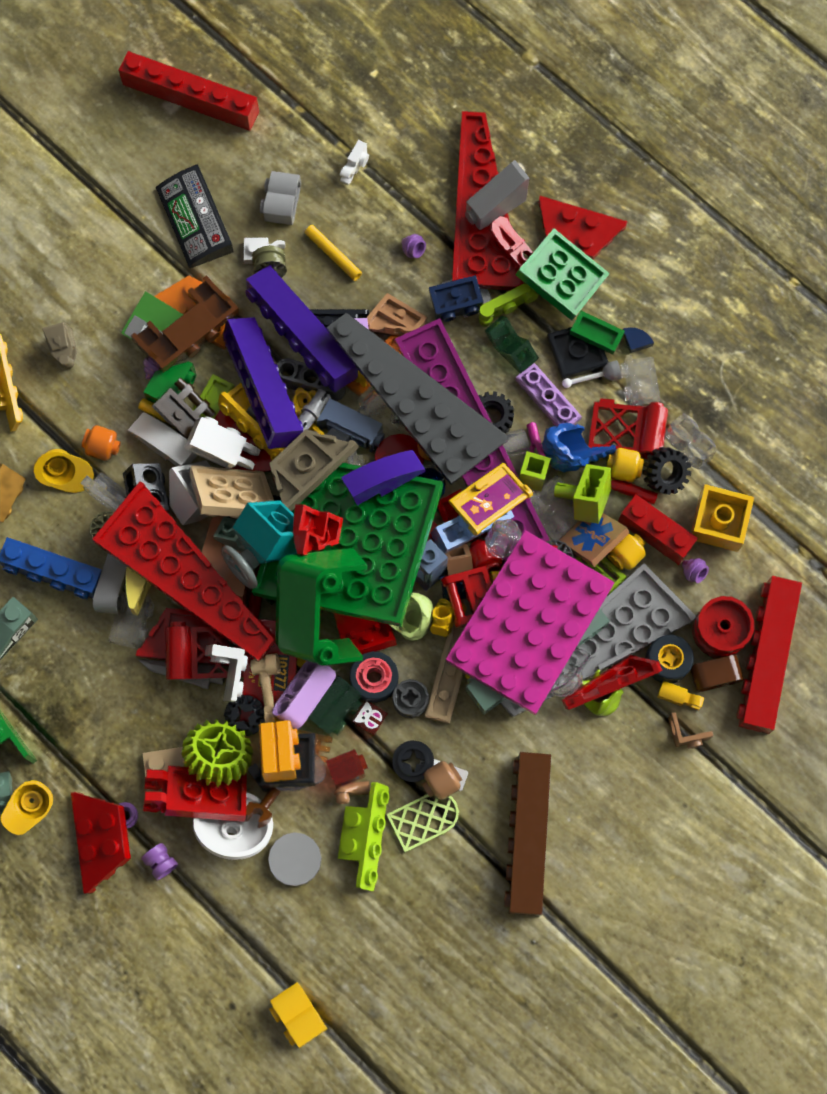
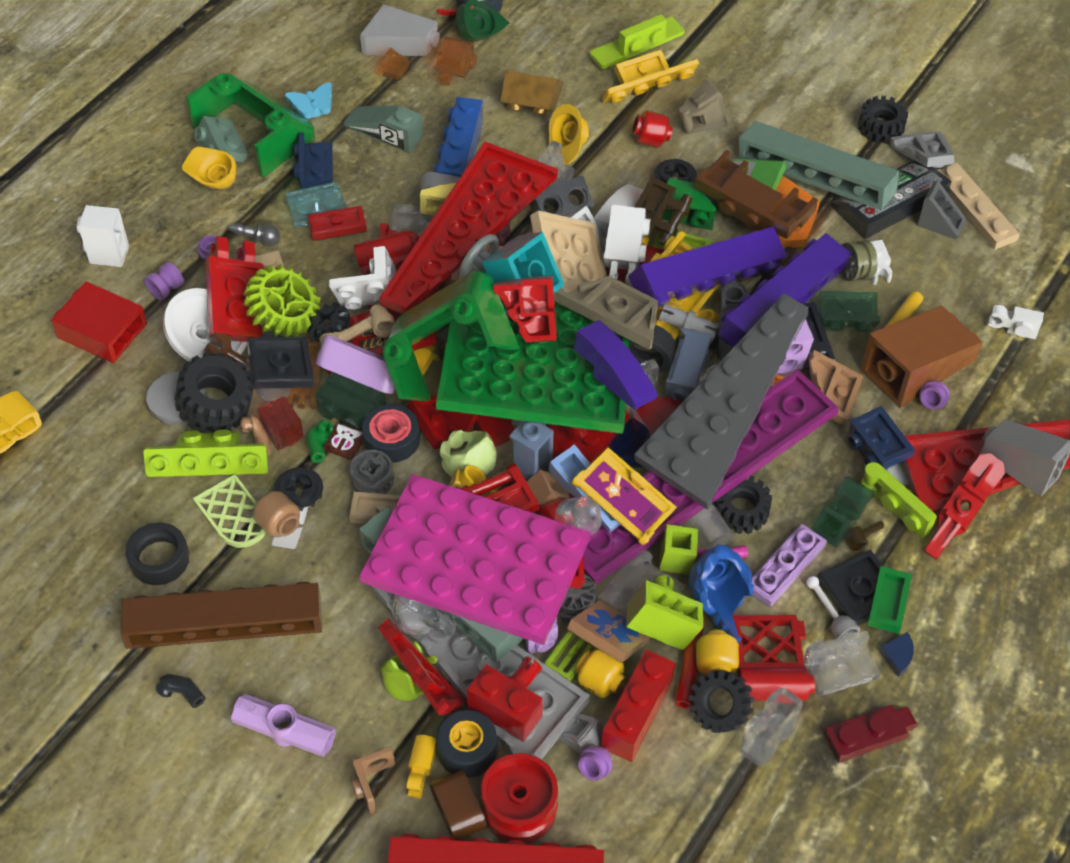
camera: 80 degrees right, 20 degrees down
red wing [71,792,131,894] -> none
orange head [82,425,121,461] -> none
red brick [118,51,259,131] -> none
light orange brick [259,720,301,783] -> none
light grey brick [260,171,301,225] -> none
plate [515,228,610,321] -> none
red wing [538,196,628,259] -> none
yellow brick [690,484,754,552] -> none
none -> red brick [51,281,147,364]
none -> white brick [76,205,129,267]
none -> black tyre [126,522,189,585]
none -> black arm [156,674,206,708]
none -> black tyre [174,352,254,433]
none -> flat silver bar [227,224,280,246]
none -> lavender piece [231,693,336,758]
none -> clear light blue plate [286,182,347,228]
none -> dark blue bracket [294,133,333,189]
none -> green arm [306,420,333,463]
none -> red plate [308,206,367,241]
none -> red brick [467,656,543,742]
none -> light grey slope [559,713,604,754]
none -> red head [632,110,673,148]
none -> black gear [654,159,697,183]
none -> sand green brick [739,121,899,210]
none -> clear green bracket [819,291,880,332]
none -> dark red hinge [824,705,918,763]
none -> dark brown hand [847,521,885,551]
none -> black tyre [858,96,908,144]
none -> dark orange slope [860,305,982,408]
none -> light grey wing [890,131,954,168]
none -> dark grey slope [917,180,967,239]
none -> tan plate [938,163,1020,250]

